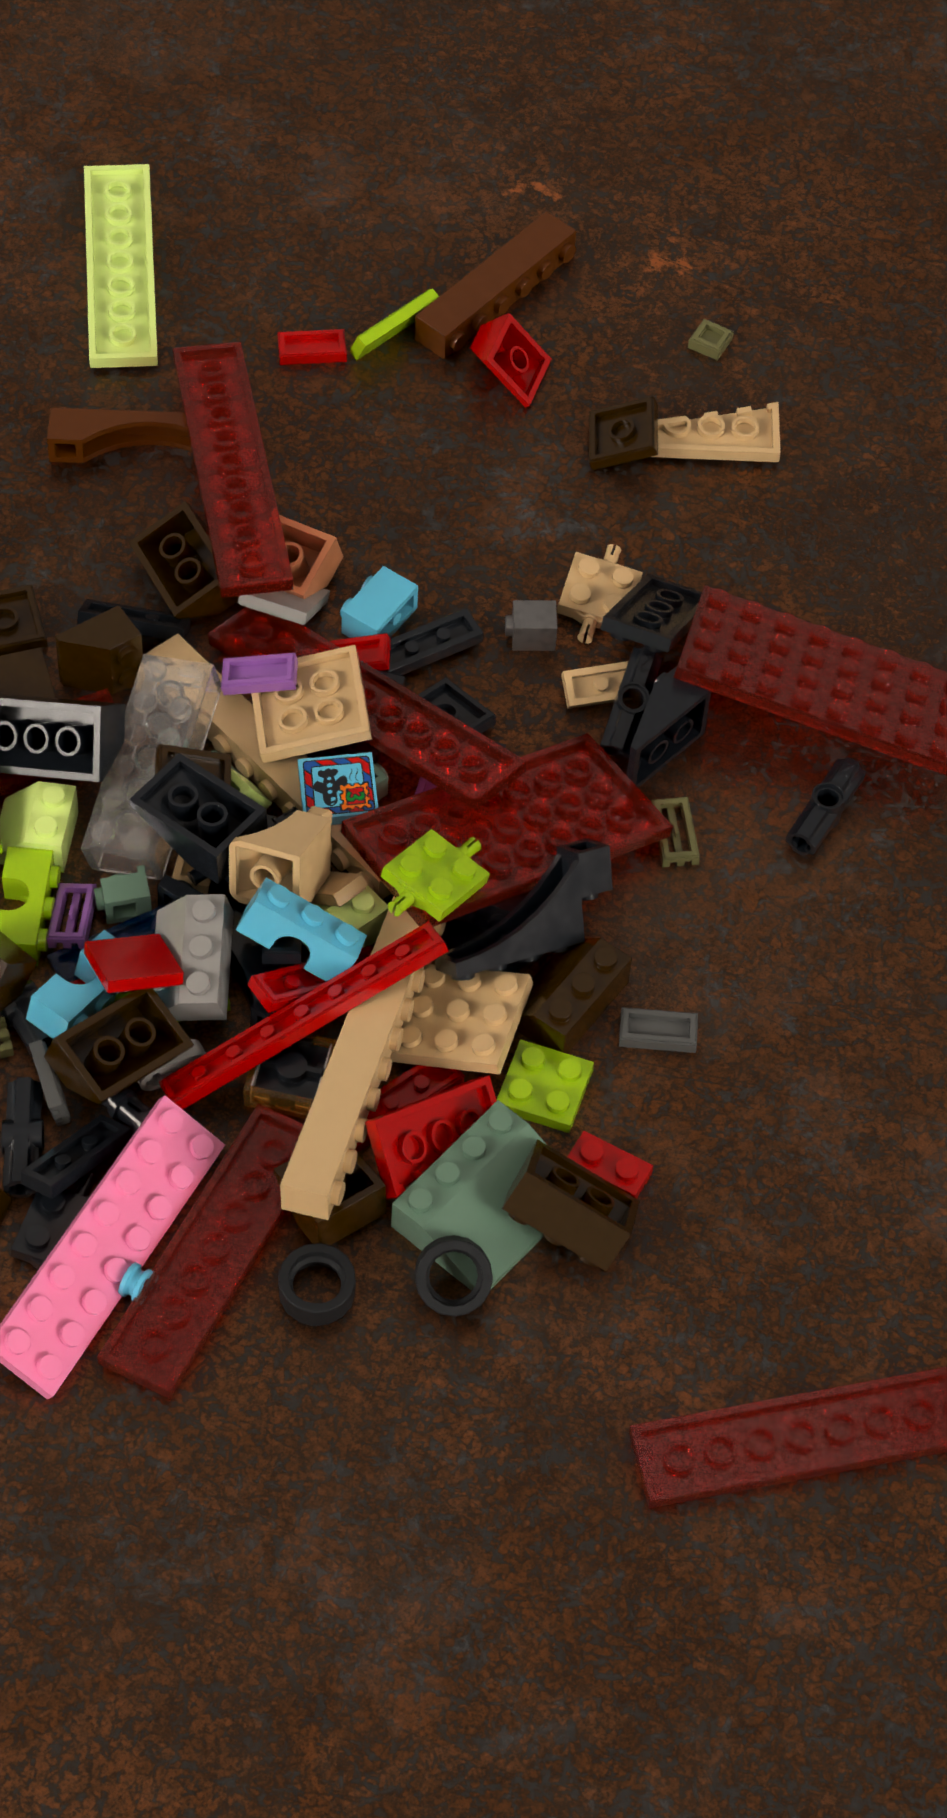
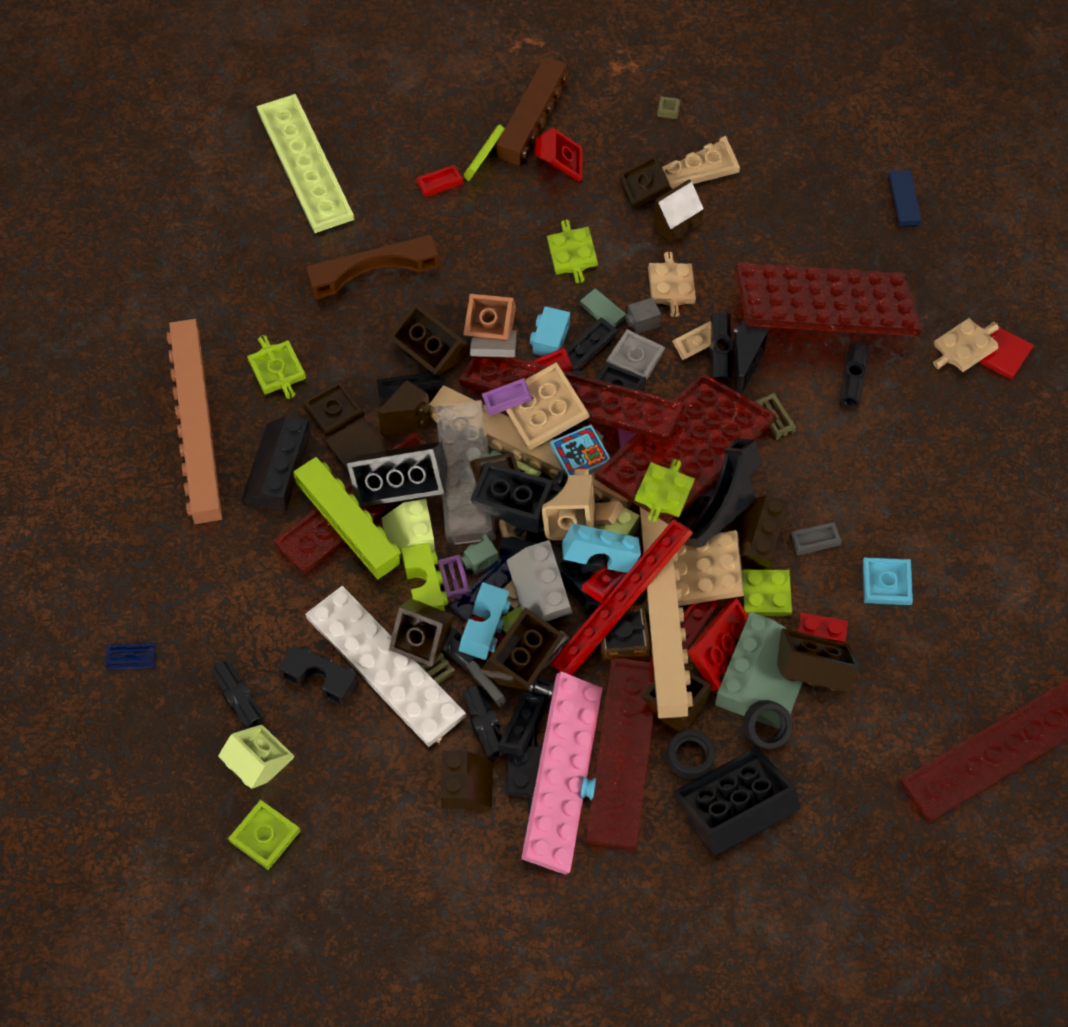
camera: 15 degrees left, 5 degrees up
red tile [84,934,184,993] -> none
clear red plate [173,342,293,598] -> none
black plate [600,574,713,653] -> none
none -> lime plate [547,220,598,283]
none -> sand green tile [580,288,626,327]
none -> light grey tile [605,329,666,380]
none -> slope [653,179,704,242]
none -> black slope [672,747,801,855]
none -> medium azure tile [863,557,913,605]

